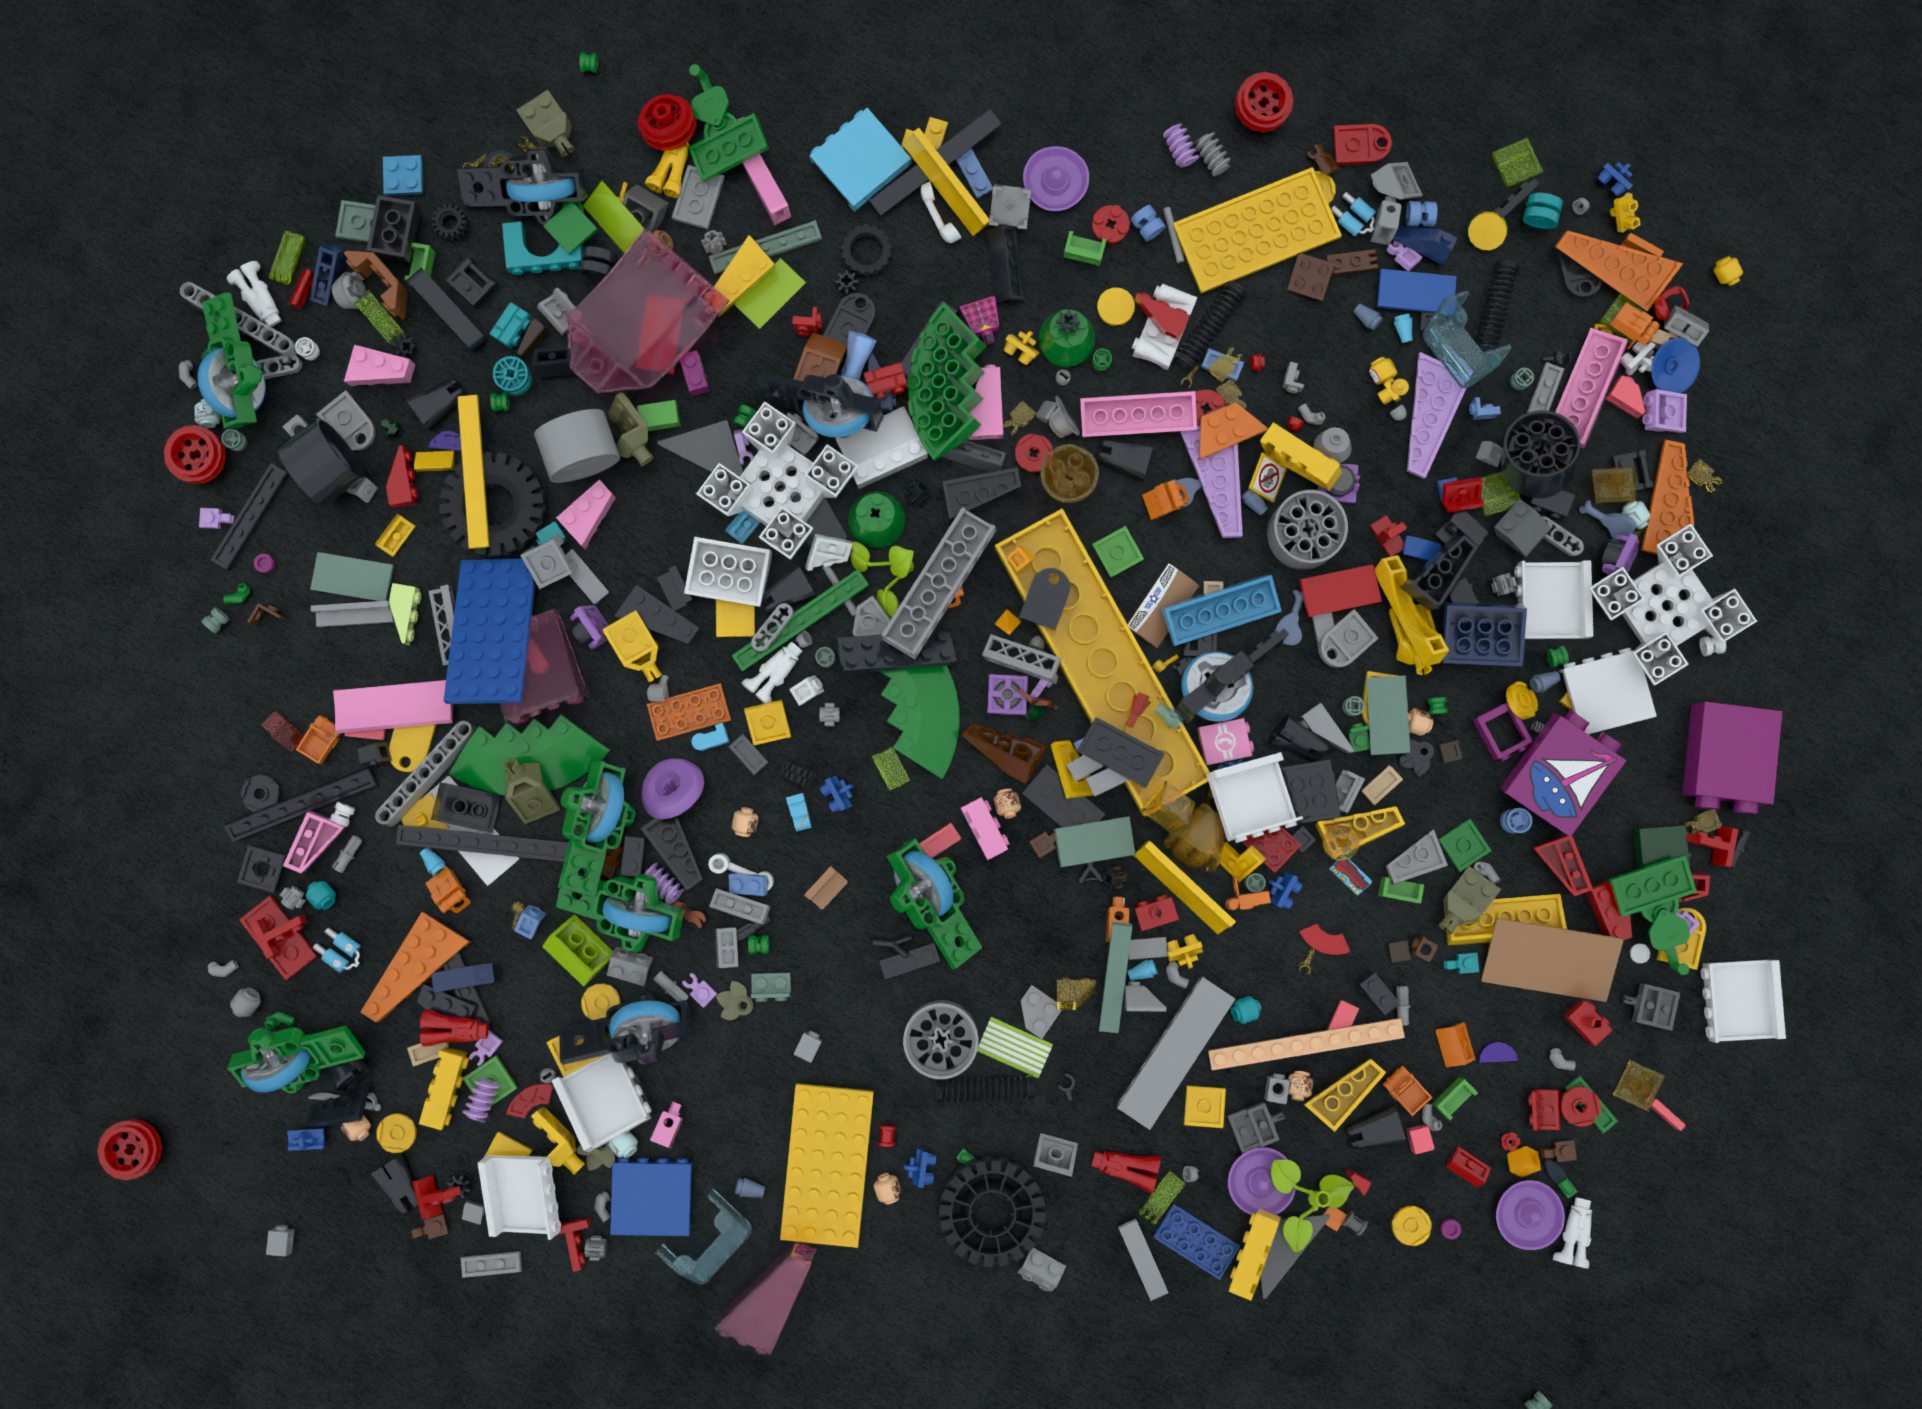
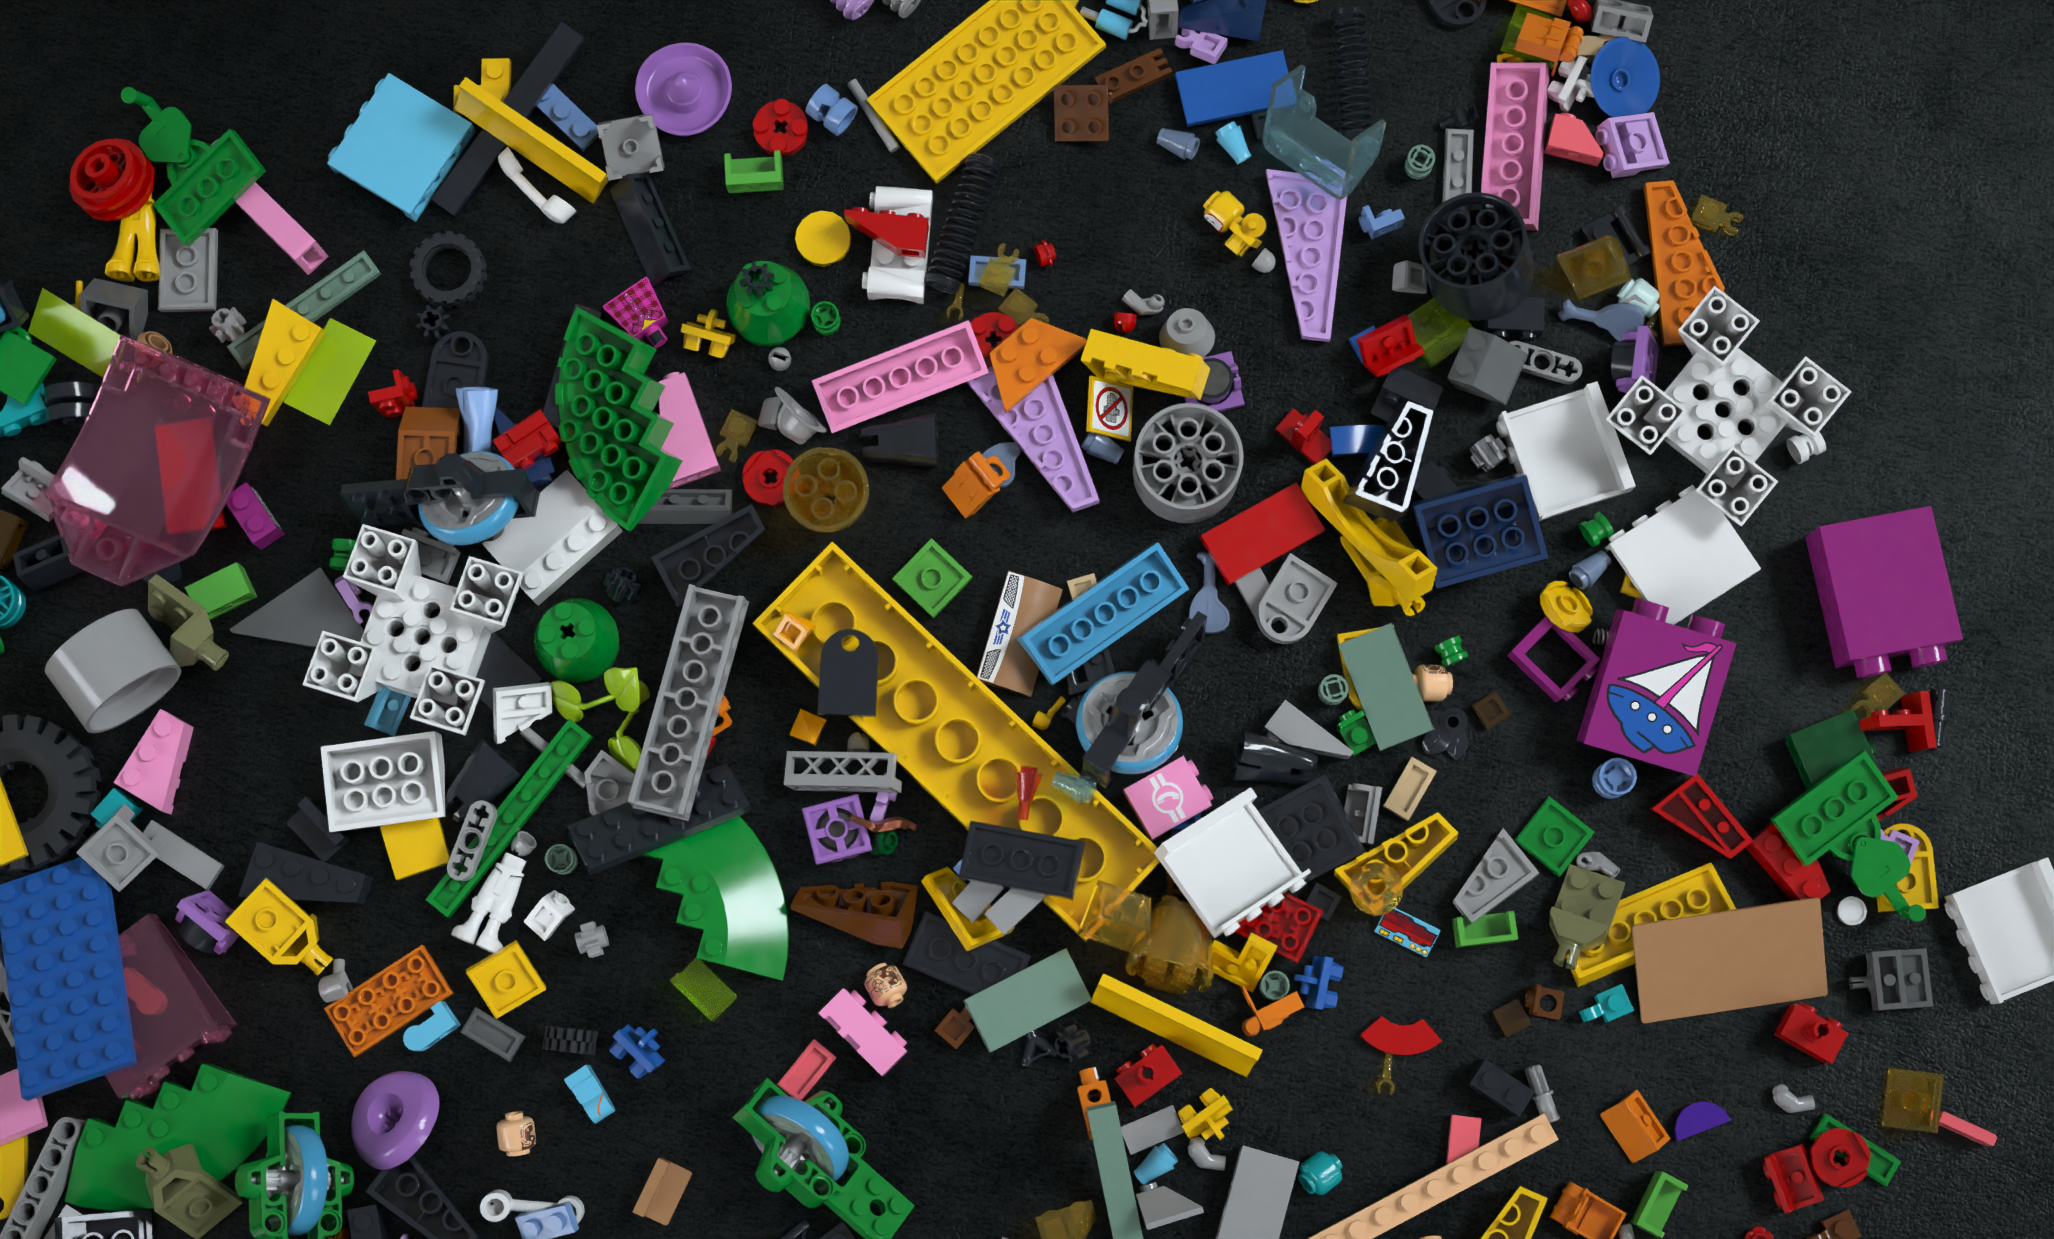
camera: 15 degrees left, 5 degrees down
light grey bracket [1282,362,1304,393] -> none

